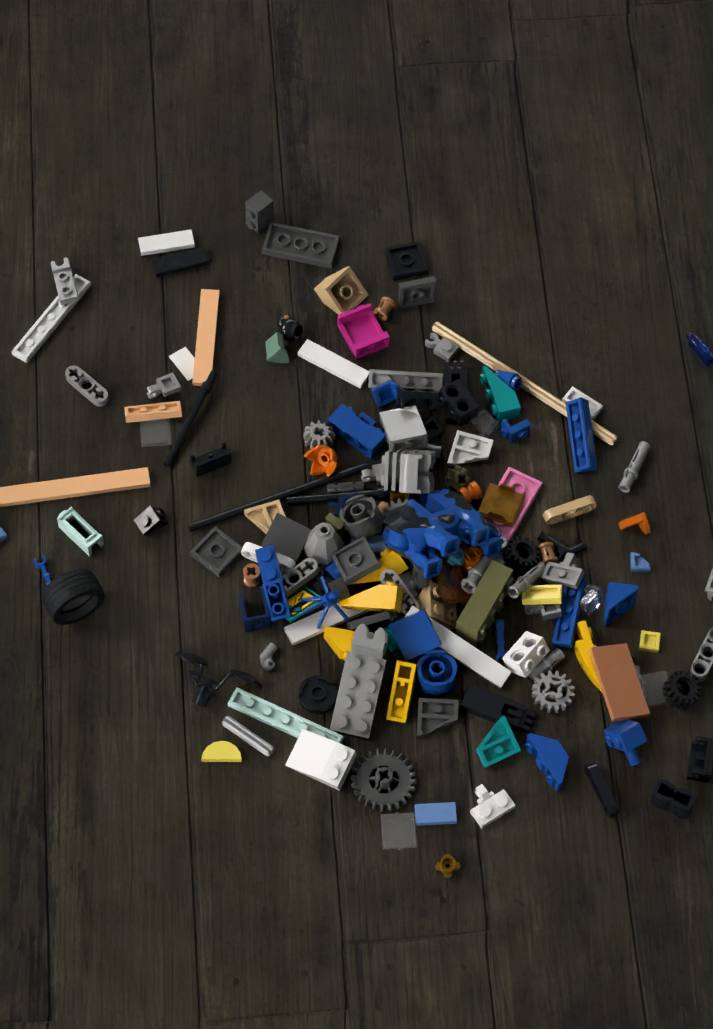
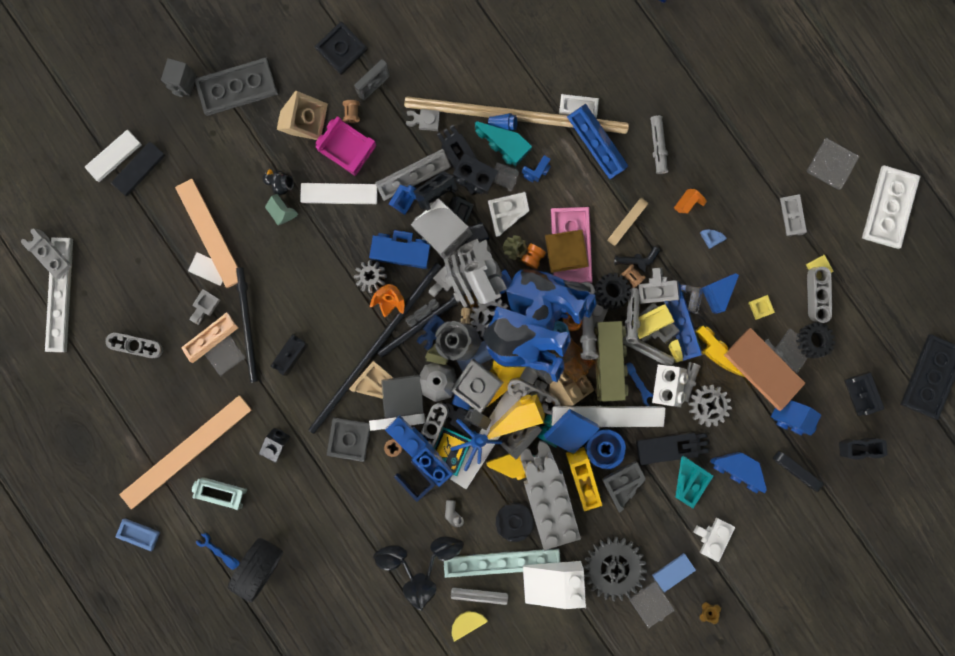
camera: 30 degrees left, 25 degrees up
none -> light grey axle [623,336,675,366]
none -> light yellow tile [668,339,683,363]

